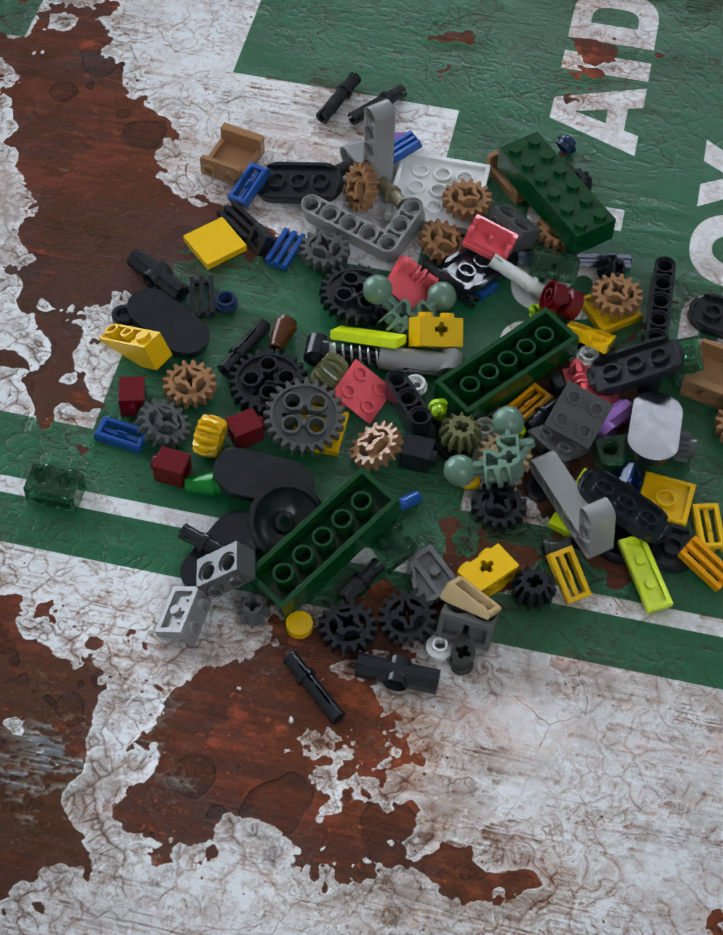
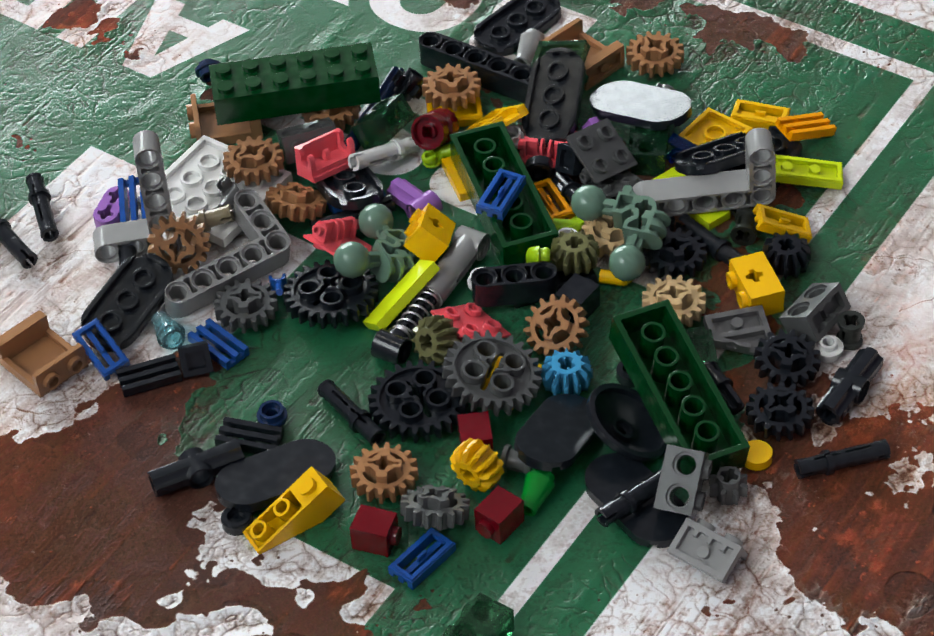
camera: 65 degrees left, 10 degrees down
yellow tile [183,217,247,270] -> none
reddish brown cone [269,315,297,352] -> none
tan slope [439,576,502,620] -> none
none -> clear light blue cone [151,311,185,350]
none -> dark grey arm [216,176,239,209]
none -> blue hand [269,273,287,296]
none -> medium lavender piece [386,177,443,219]
none -> blue tile [476,169,526,221]
none -> light grey cone [514,28,545,66]
none -> dark azure gear [541,348,593,396]
none -> tan gear [642,275,706,327]
none -> black pin [675,214,744,266]

